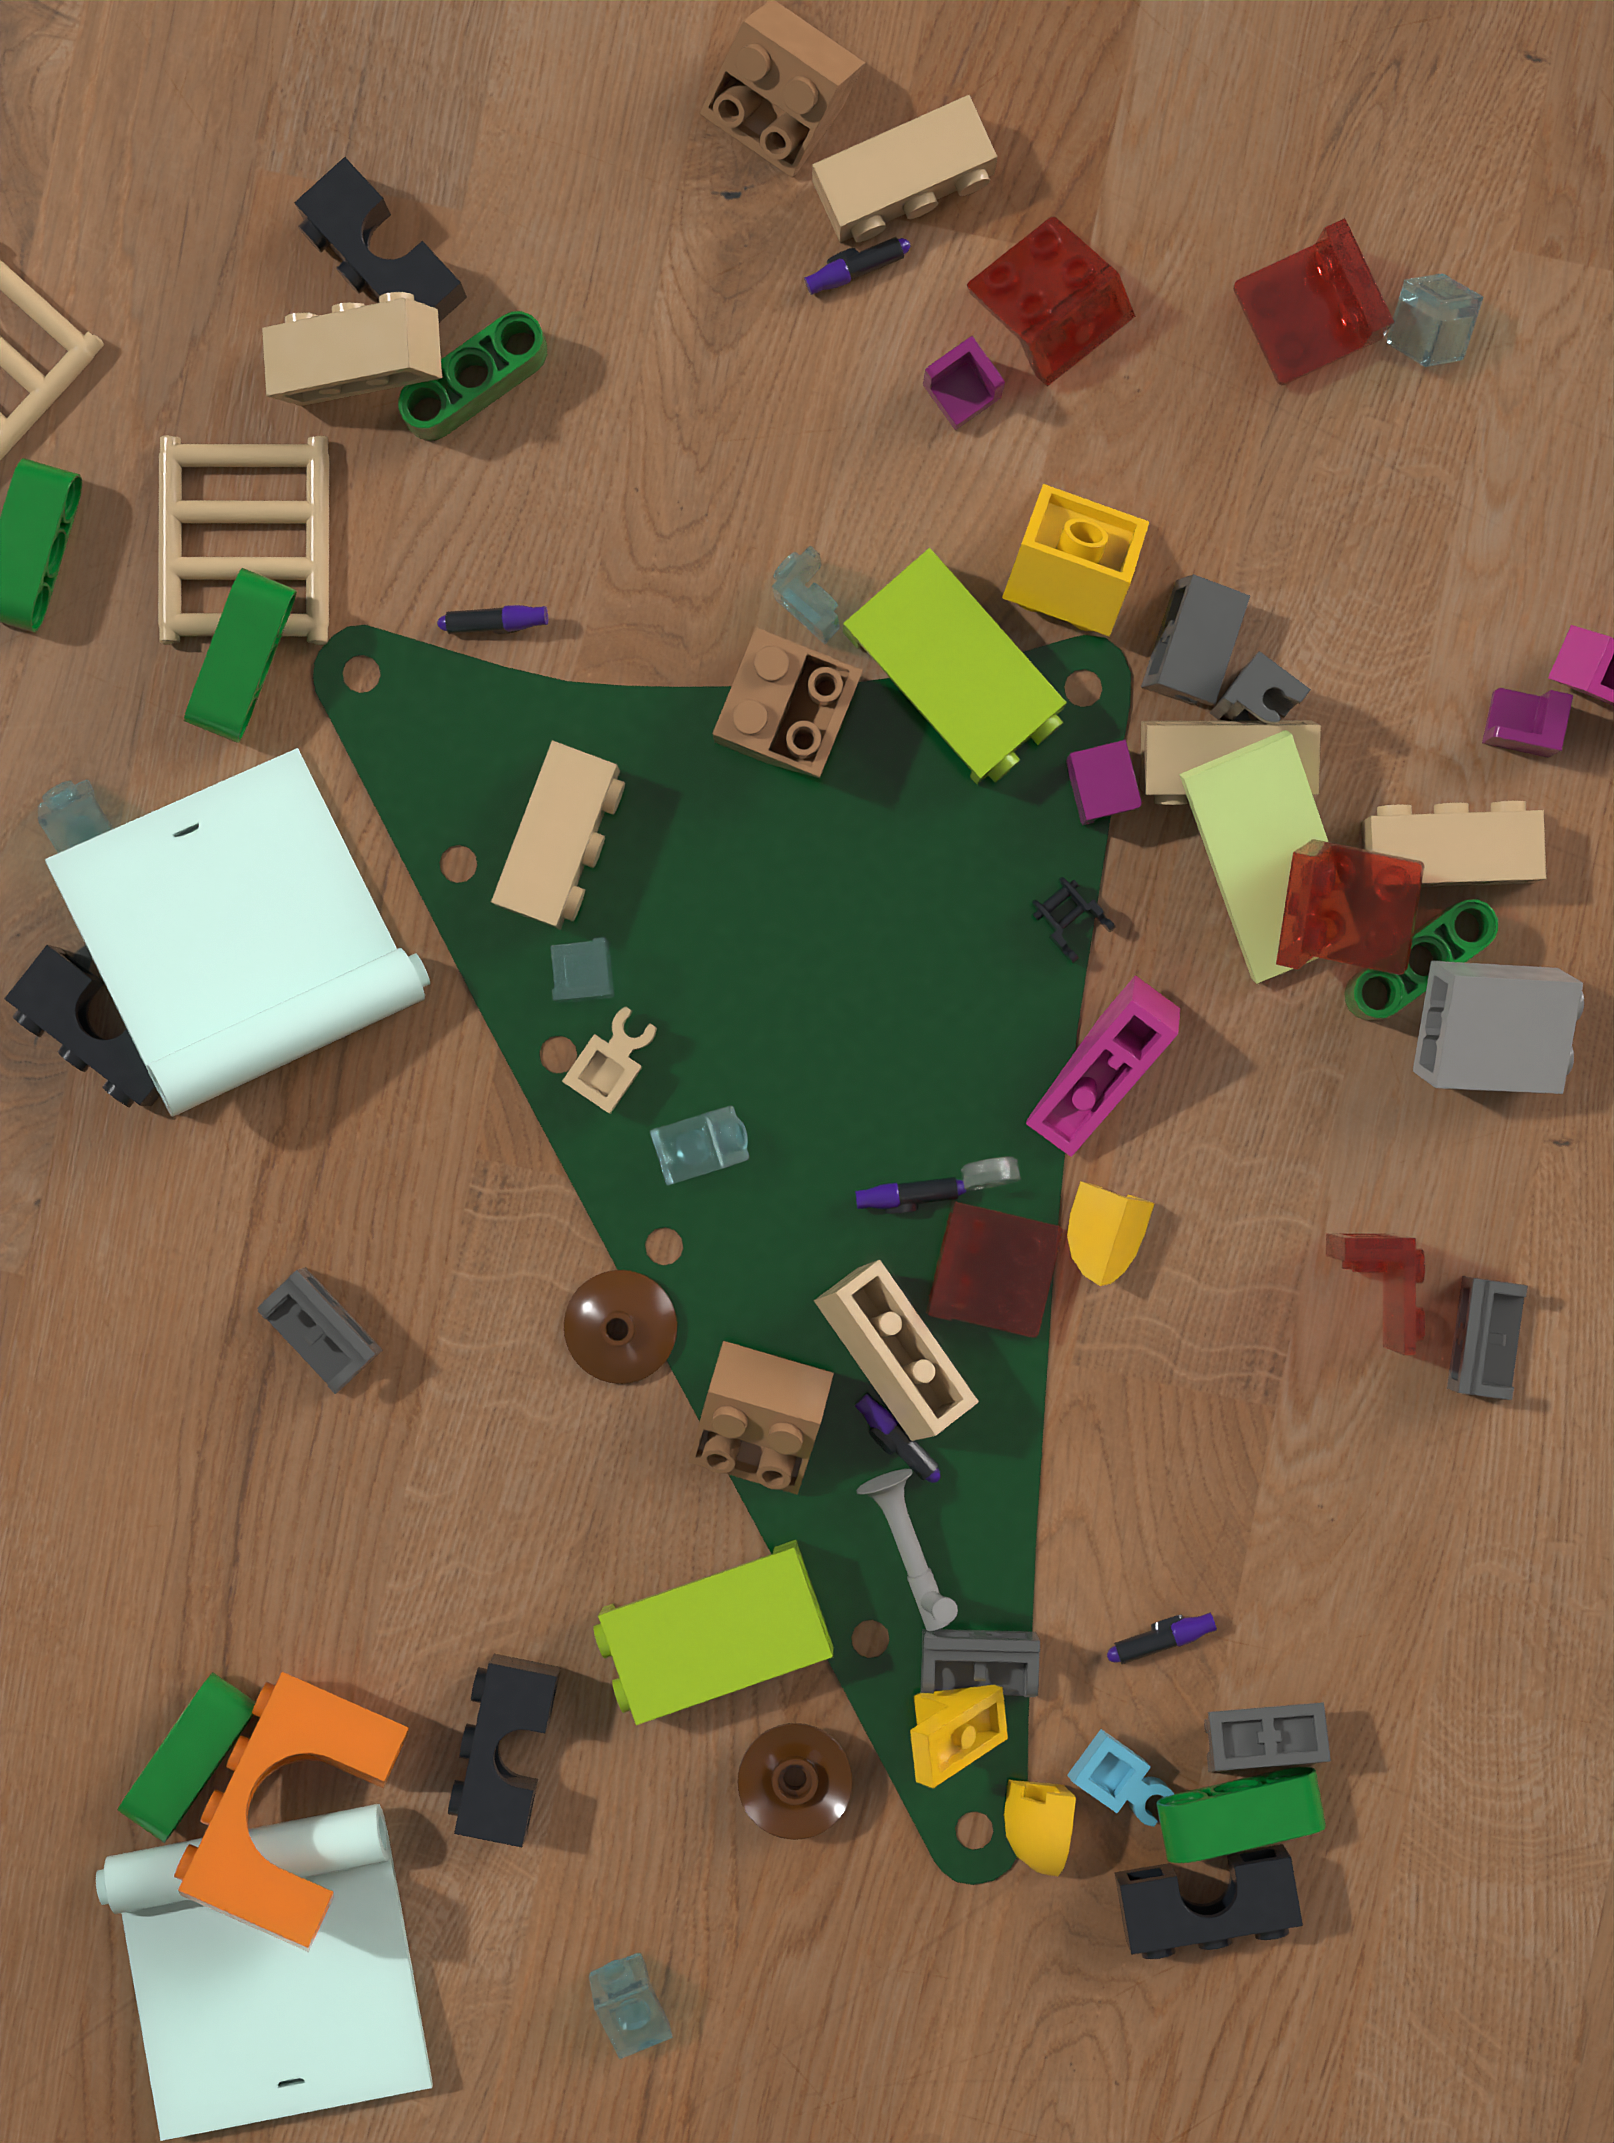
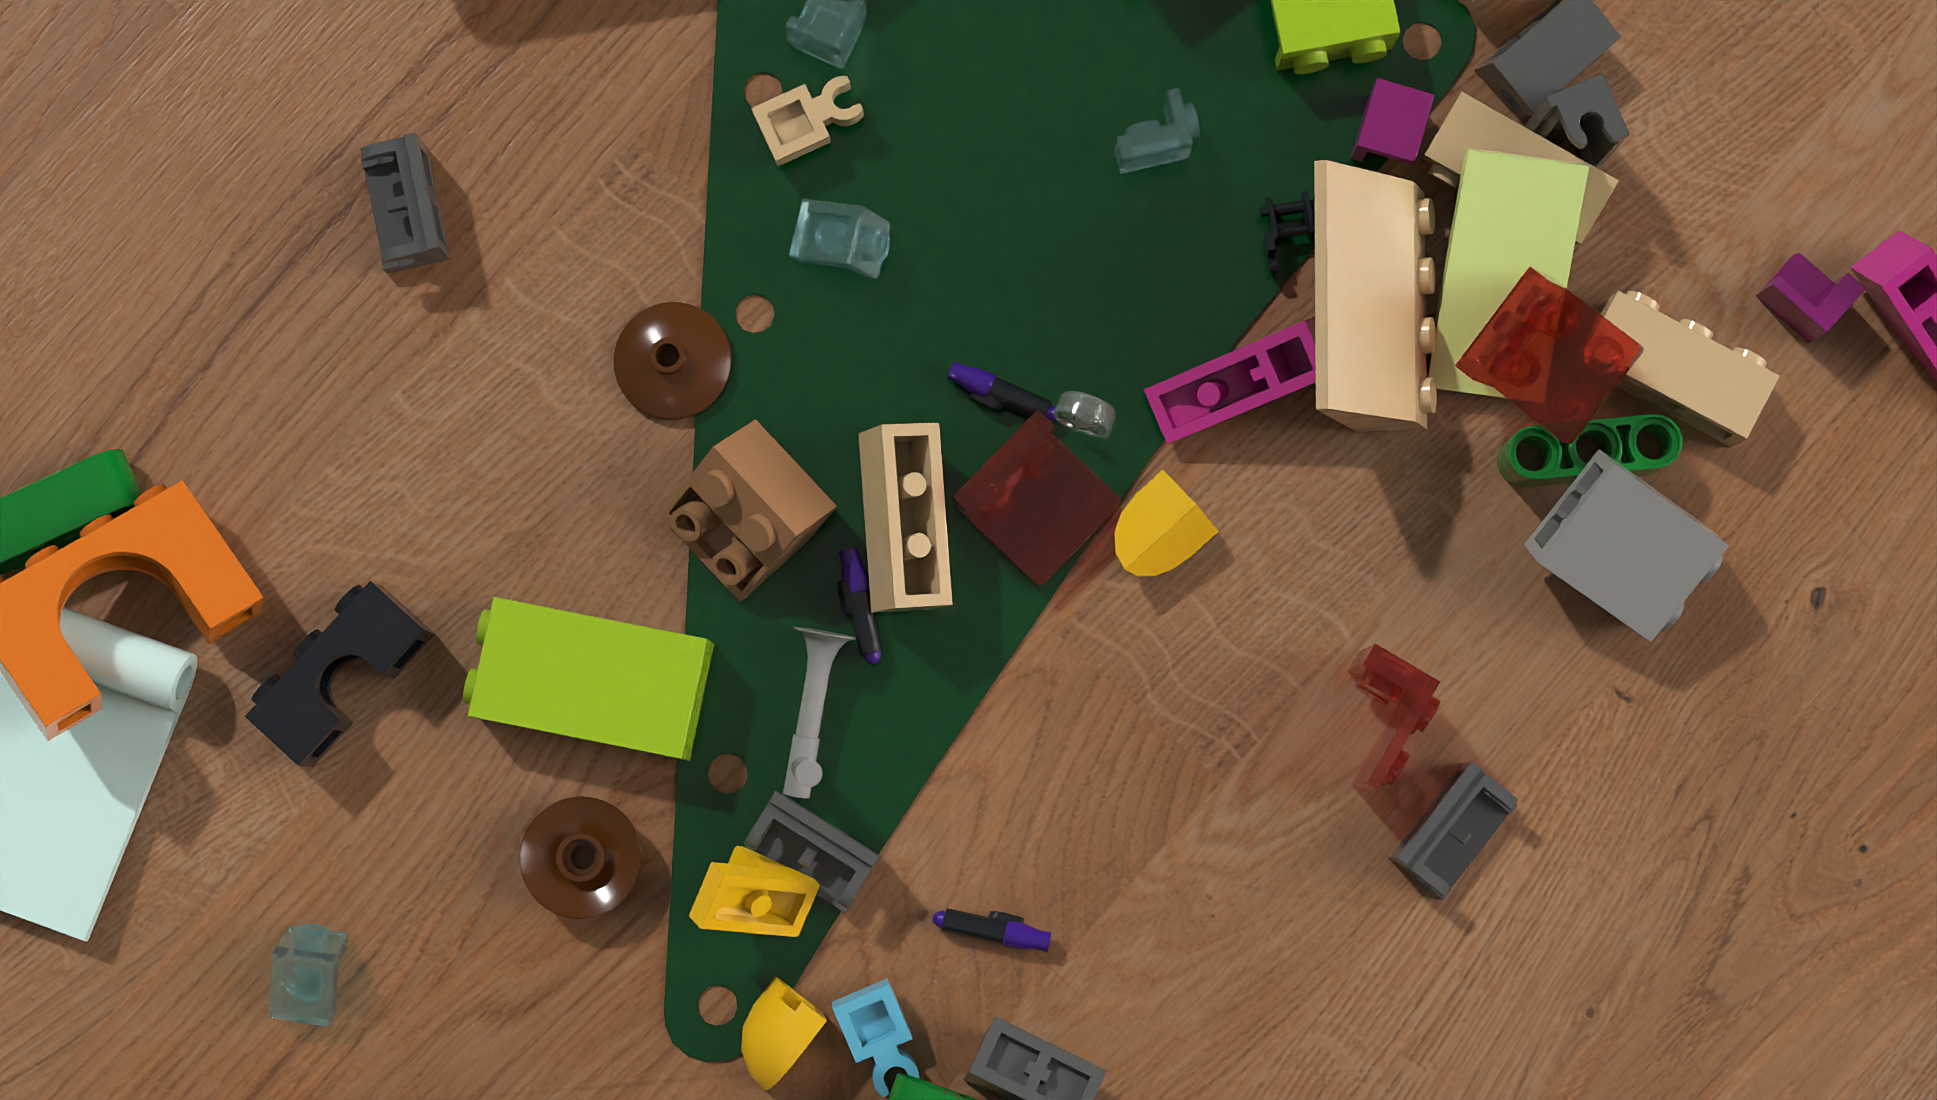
camera: 30 degrees right, 5 degrees down
none -> clear light blue bracket [1115,88,1200,174]
none -> tan slope [1314,160,1437,432]

